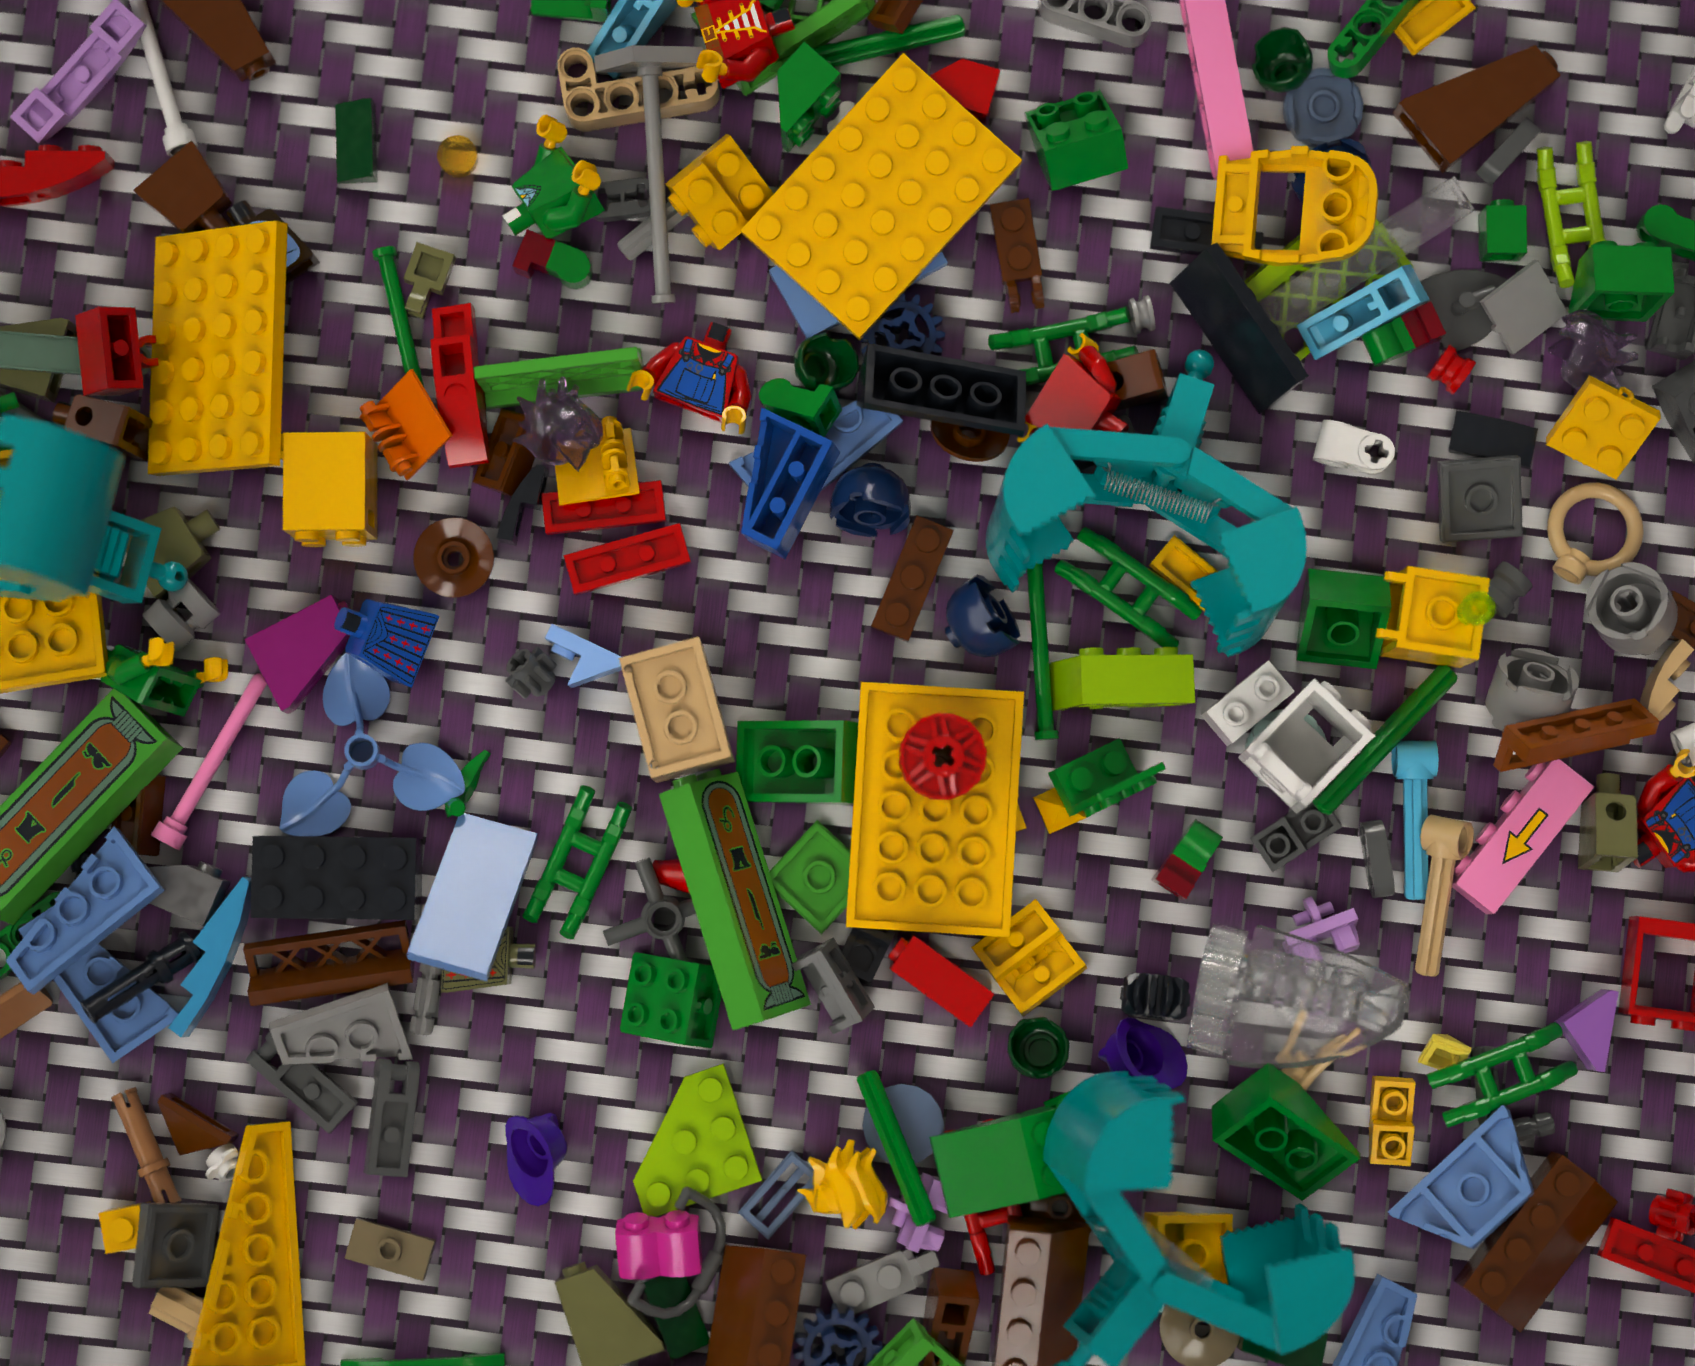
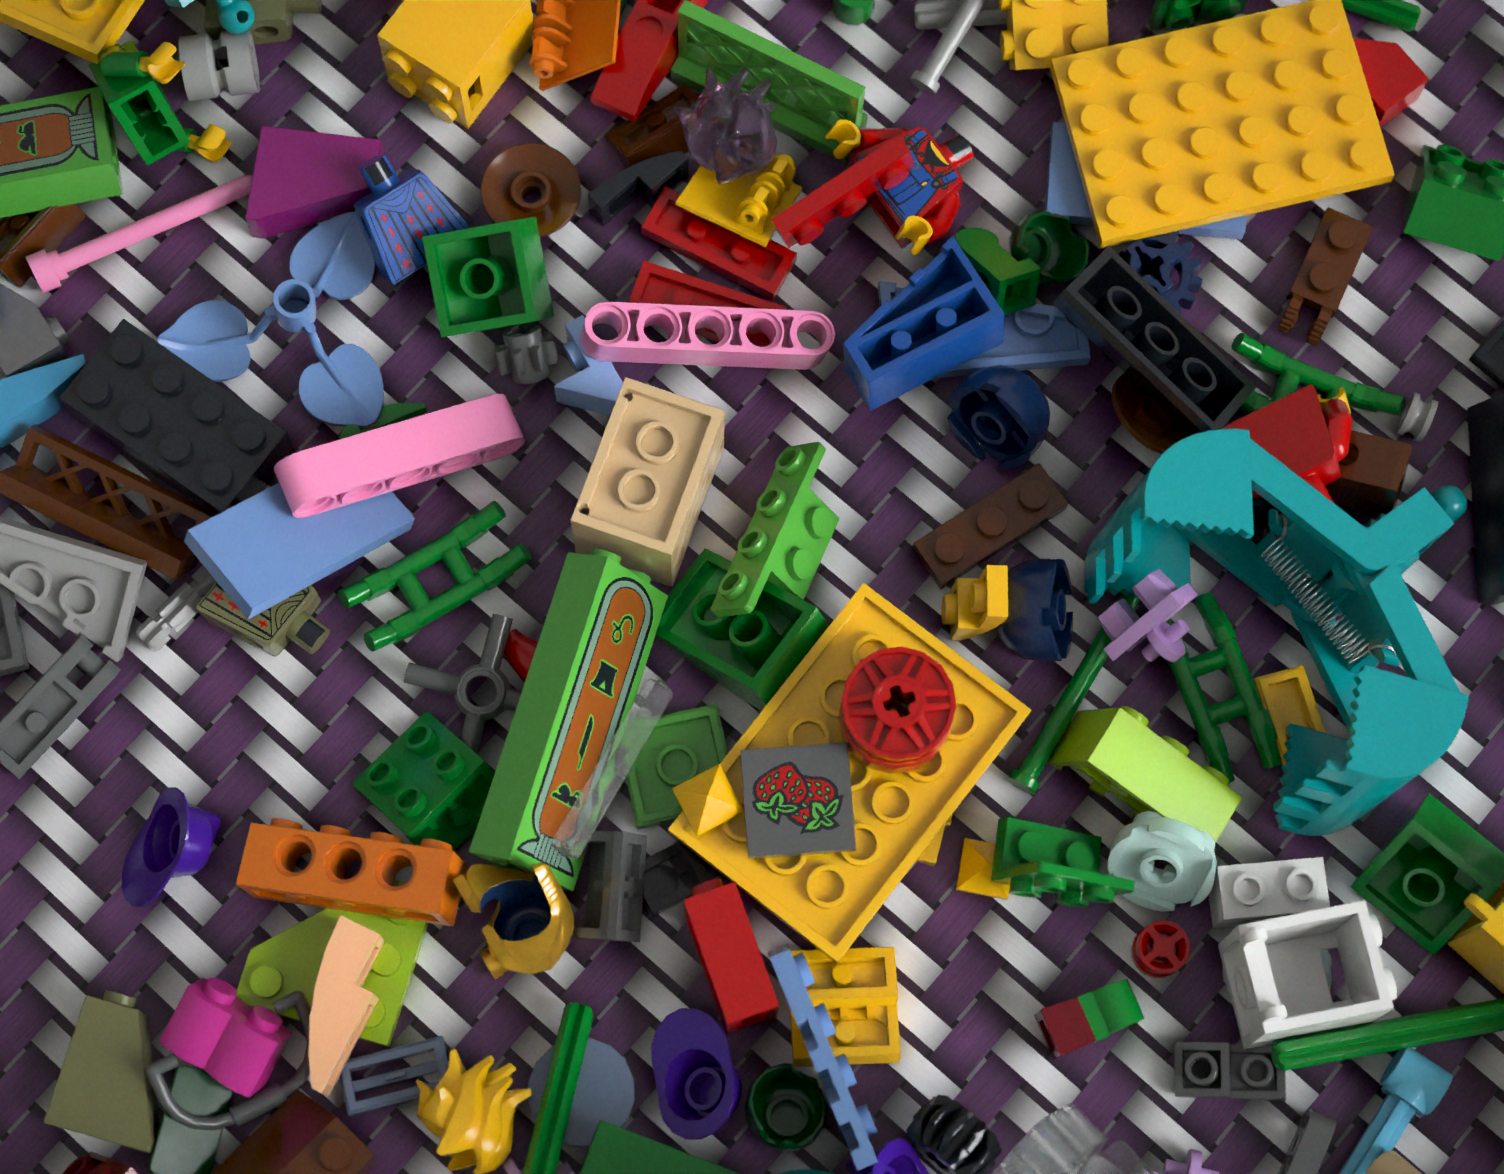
camera: 30 degrees right, 10 degrees down
none -> orange brick [236,818,467,927]
none -> bright pink beam [274,394,525,518]
none -> light nougat slope [308,915,385,1097]
none -> green slope [422,217,554,338]
none -> pearl gold piece [453,863,574,980]
none -> clear axle [552,679,673,859]
none -> bright pink beam [580,302,835,370]
none -> dark purple piece [652,1008,742,1140]
none -> yellow slope [672,764,744,836]
none -> bright green bracket [710,442,840,617]
none -> dark grey tile [740,742,856,859]
none -> medium blue wing [768,944,878,1171]
none -> red plate [771,135,915,249]
none -> yellow slope [941,565,1008,641]
none -> lavender hips [1097,569,1198,662]
none -> light aqua plate [1108,811,1217,912]
none -> red wheel [1131,920,1190,978]

